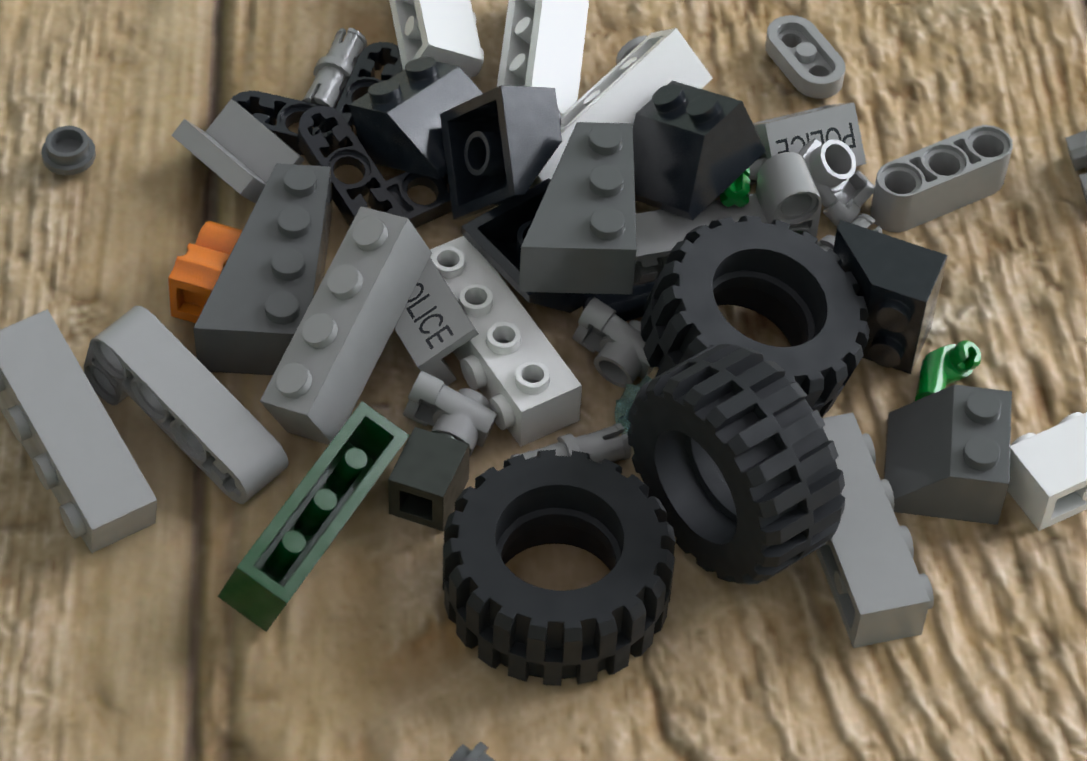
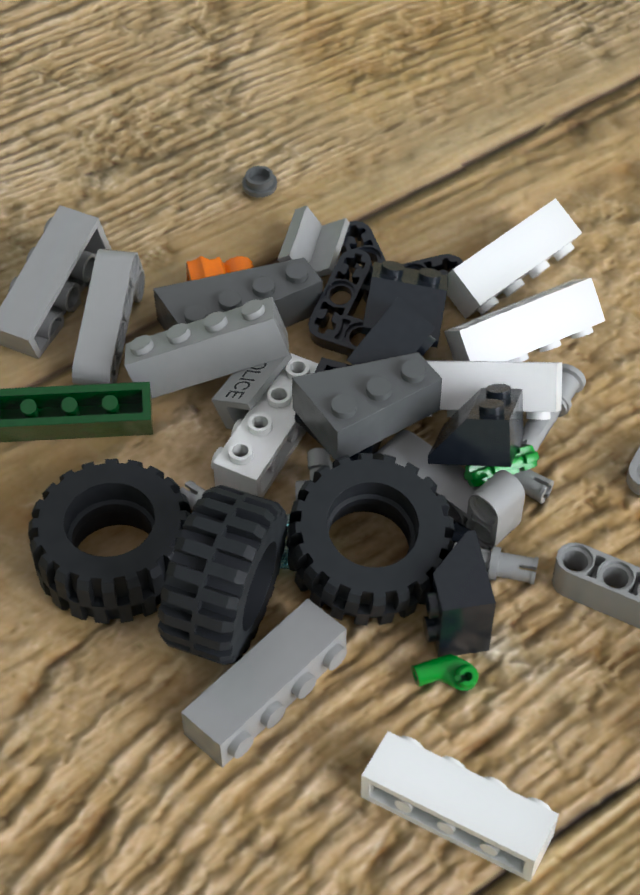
camera: 60 degrees right, 0 degrees up
light grey pin [302,28,367,108] -> none
pearl dark grey brick [388,427,470,531] -> none
light grey plate [403,371,498,457] -> none
light grey panel [753,102,866,166] -> none
light grey plate [798,138,875,226] -> none
dark grey slope [884,384,1012,525] -> none

